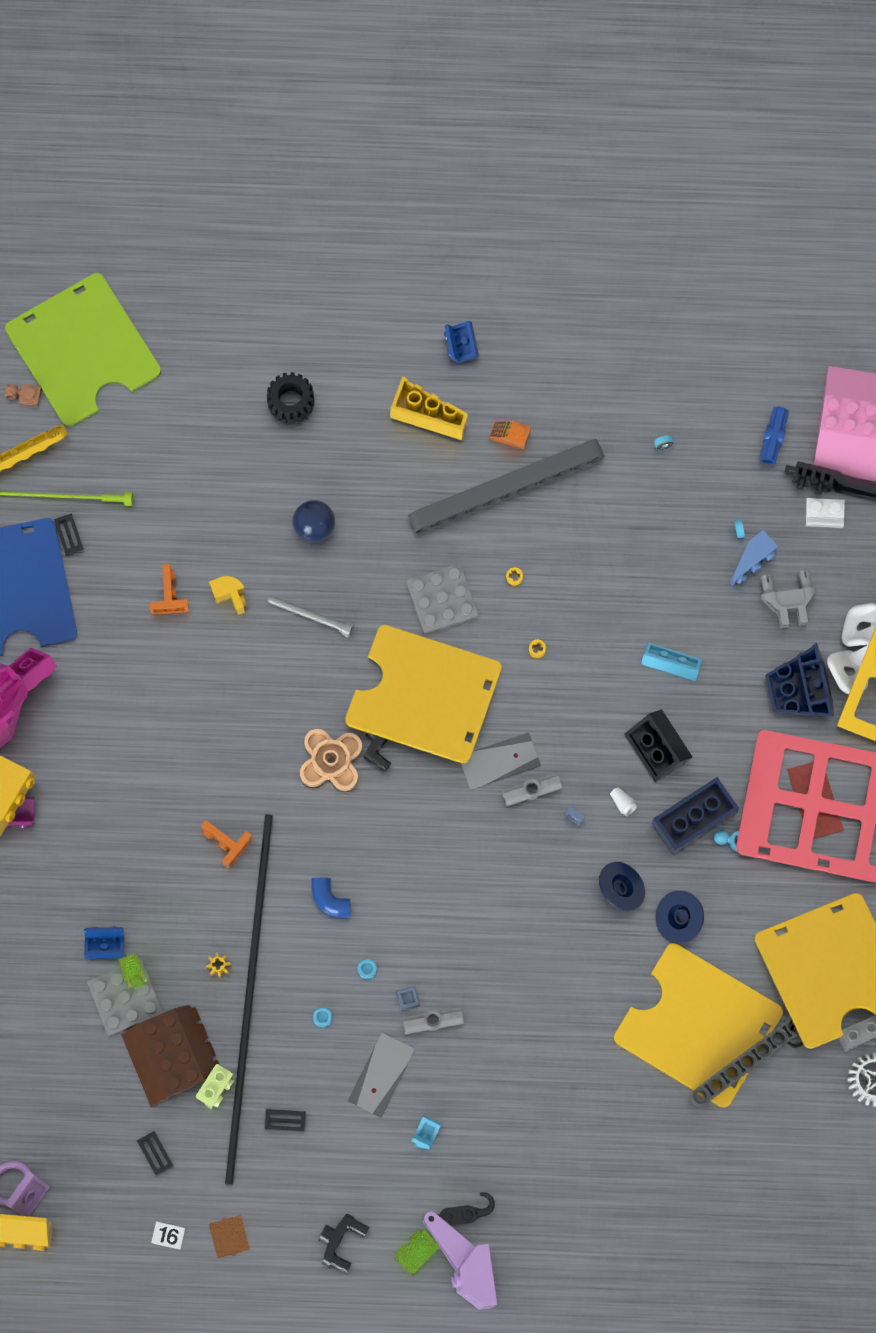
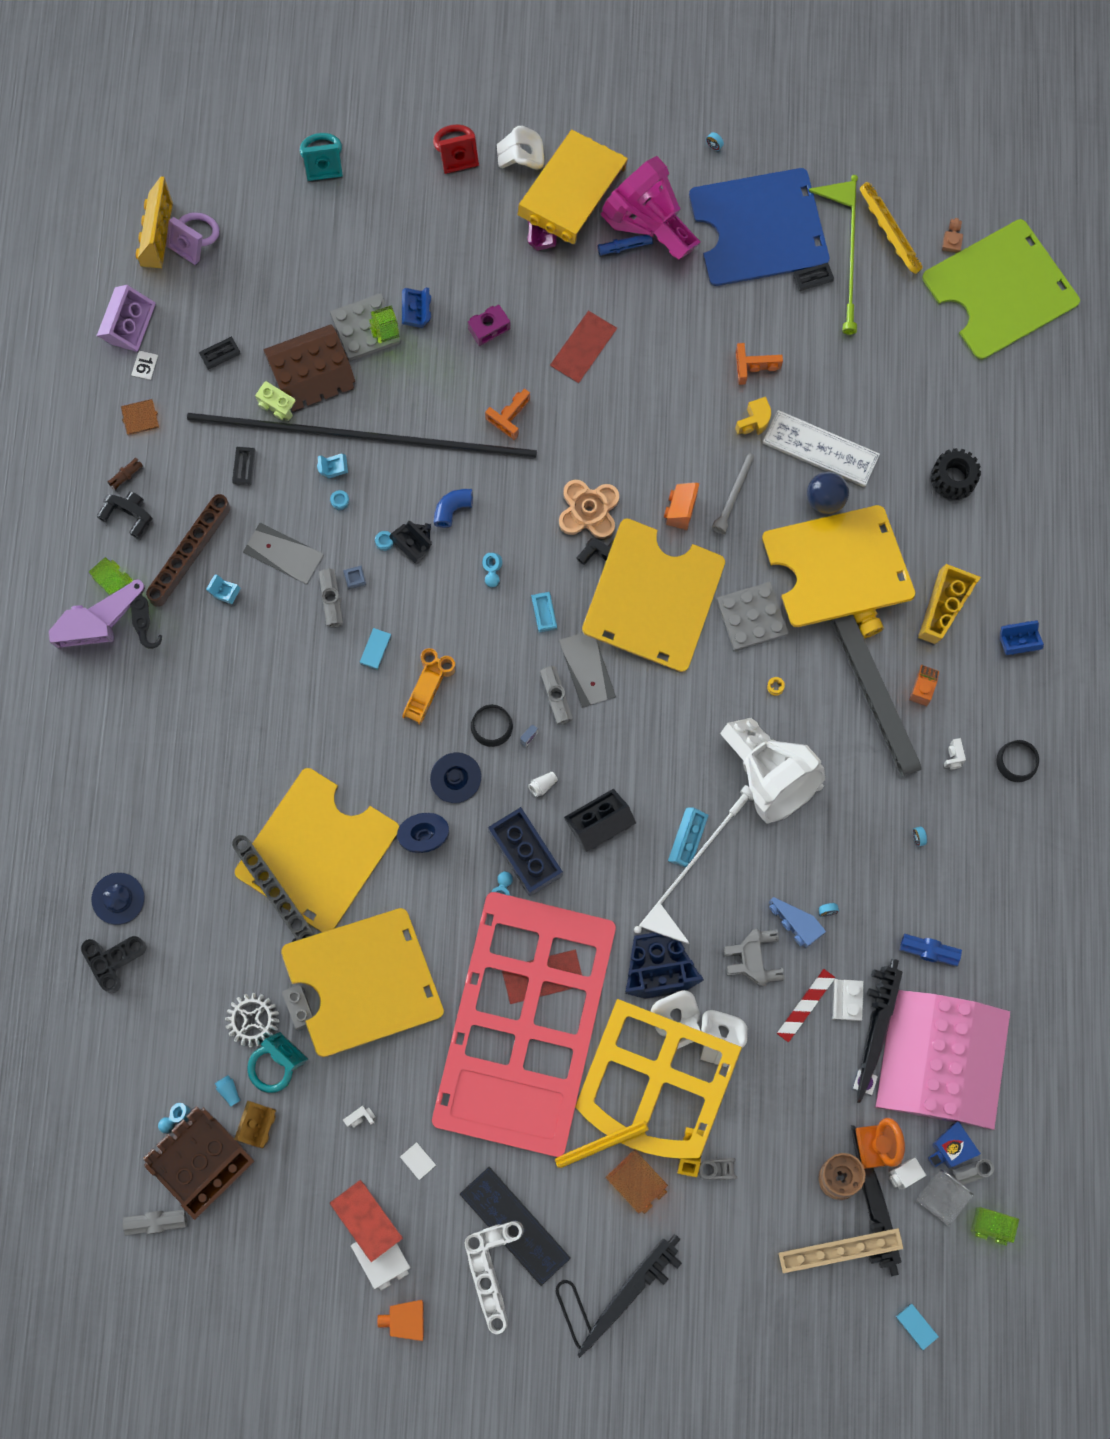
camera: 90 degrees right, 0 degrees up
yellow gear [206,953,231,978] -> none
yellow bush [529,639,546,658] -> none
none -> black beam [81,936,146,993]
none -> dark blue hat [91,873,145,925]
none -> lavender slope [97,285,156,352]
none -> reddish brown pin [107,457,143,490]
none -> reddish brown beam [146,494,230,607]
none -> medium azure bracket [317,453,348,478]
none -> medium azure tile [360,628,391,670]
none -> black slope [389,521,432,563]
none -> light orange piece [402,648,456,725]
none -> magenta brick [468,304,511,346]
none -> black tyre [471,704,513,747]
none -> medium azure plate [482,553,502,588]
none -> medium azure tile [531,592,557,632]
none -> clear red sticker [550,310,617,383]
none -> blue pin [597,234,653,256]
none -> white piece [634,785,753,944]
none -> orange slope [664,483,700,530]
none -> white plate [720,718,825,824]
none -> yellow door [762,505,915,627]
none -> white tile [763,410,880,488]
none -> sticker [777,969,835,1042]
none -> yellow wheel [853,609,884,639]
none -> white bracket [944,738,966,770]
none -> black tyre [996,740,1039,782]

